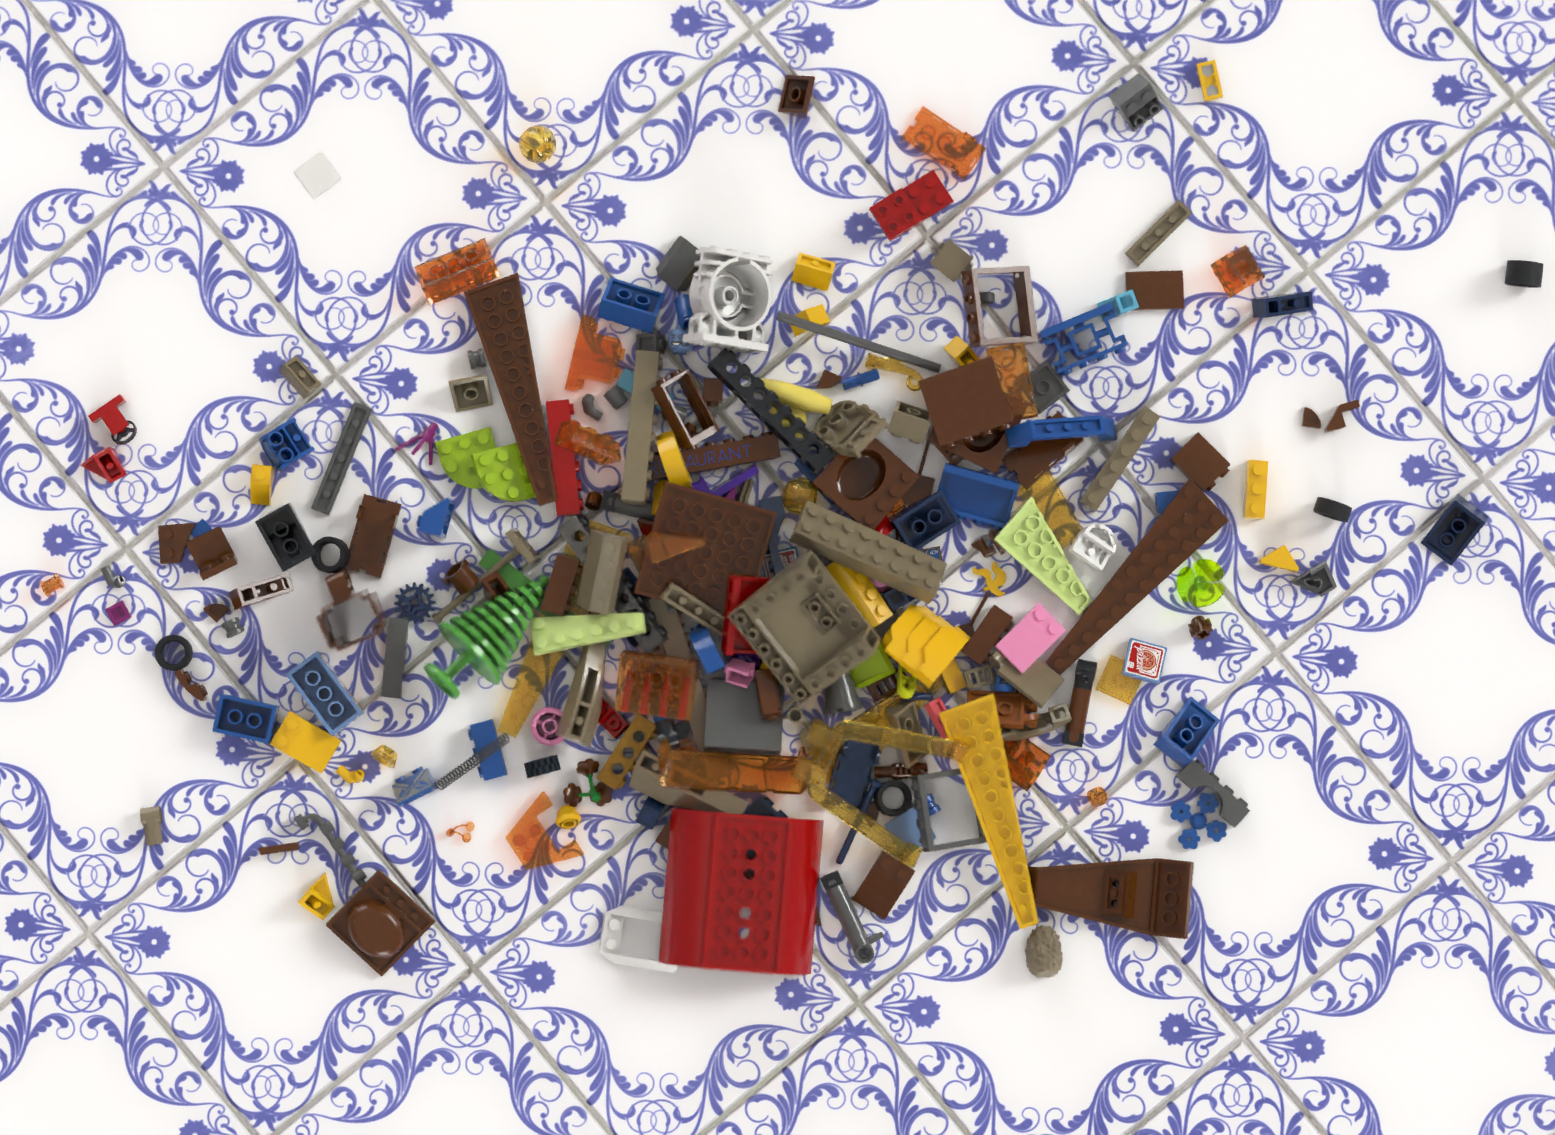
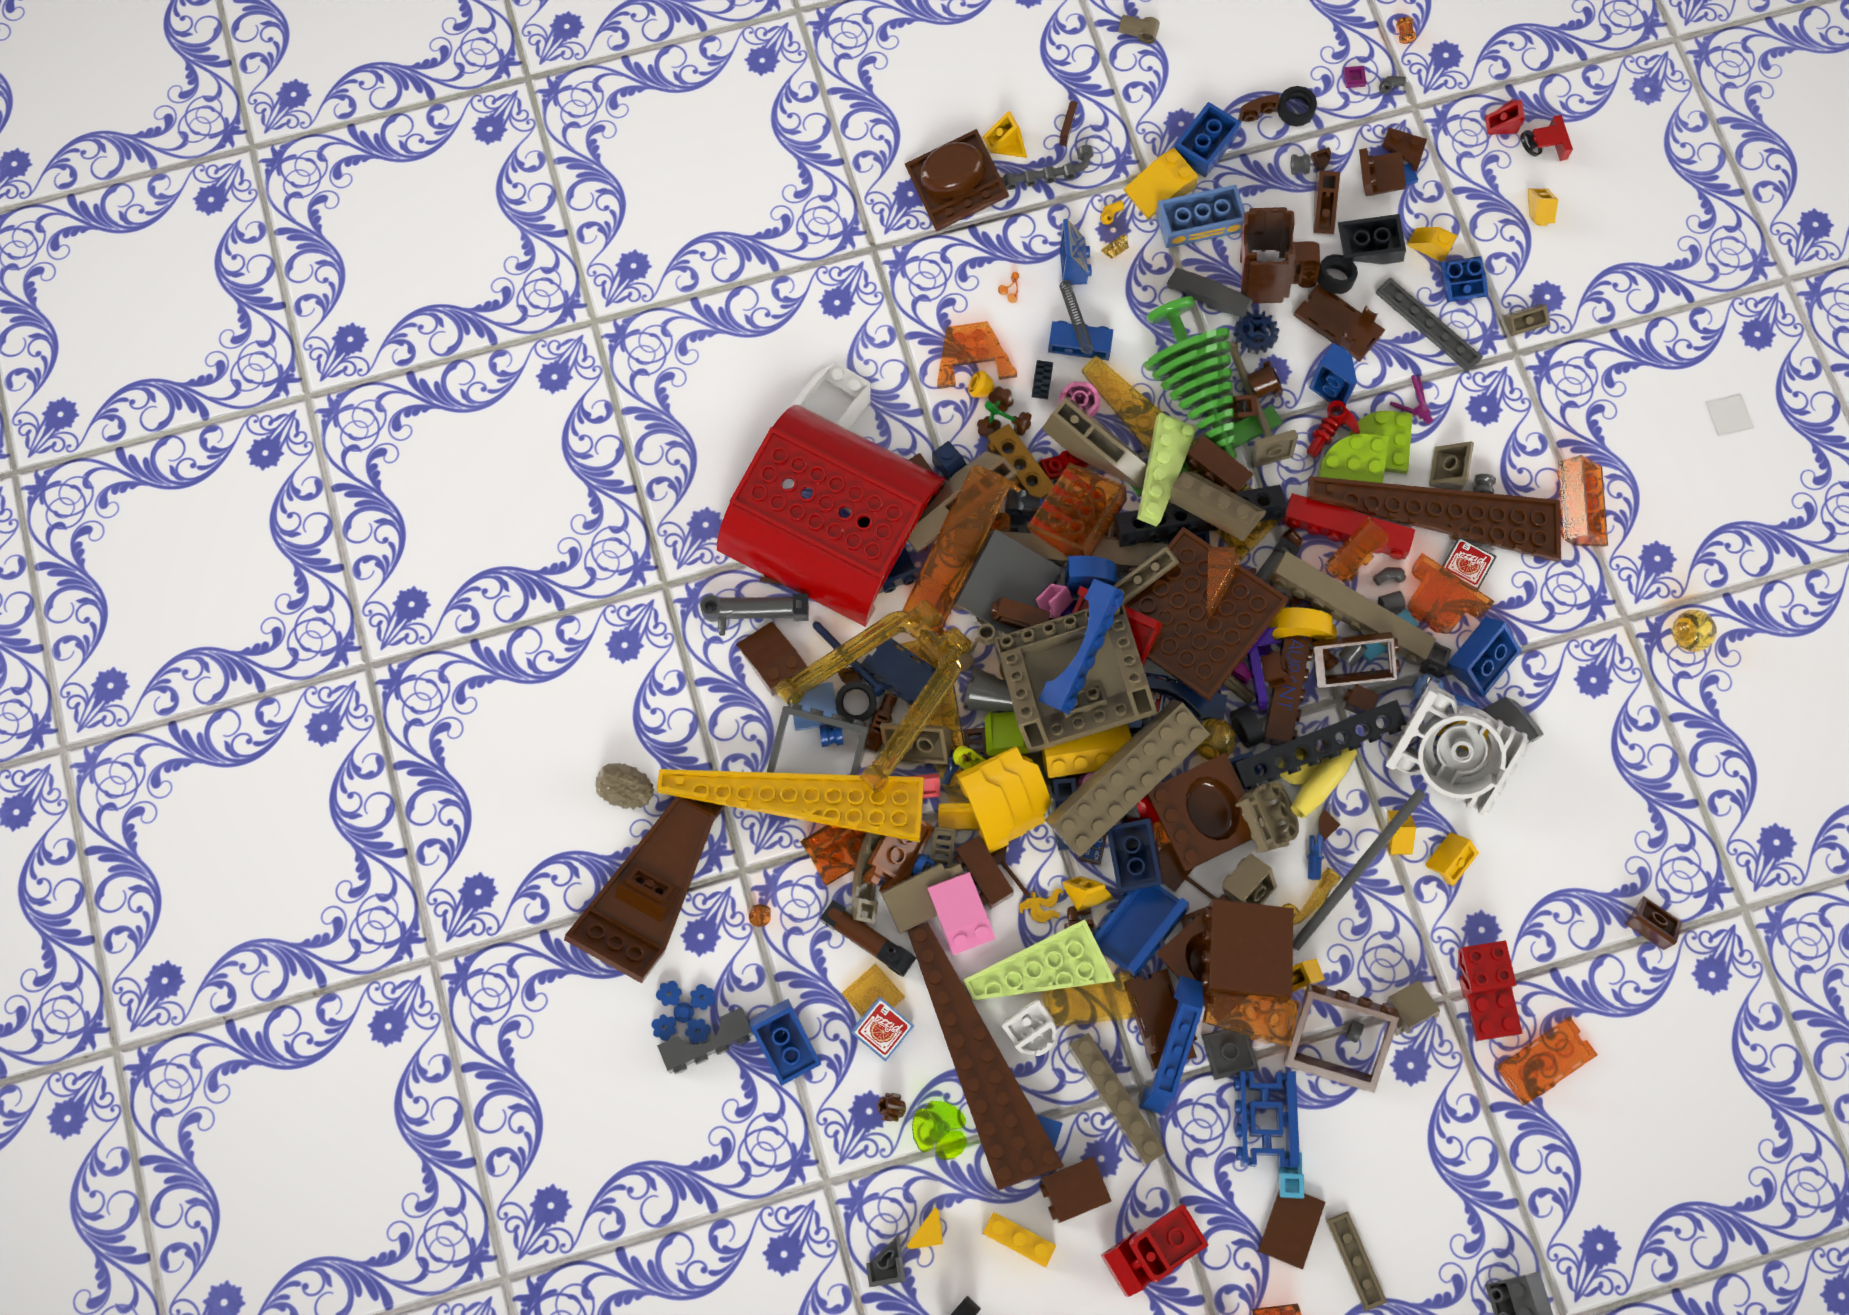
camera: 120 degrees right, 15 degrees down
none -> blue arch [1038,579,1124,715]
none -> yellow slope [1062,876,1115,911]
none -> red piece [1100,1204,1209,1297]
none -> black tyre [1230,704,1265,749]
none -> reddish brown window [1261,651,1294,688]
none -> red piece [1306,400,1360,458]
none -> tile [1438,537,1497,593]
none -> yellow slope [1528,188,1558,226]

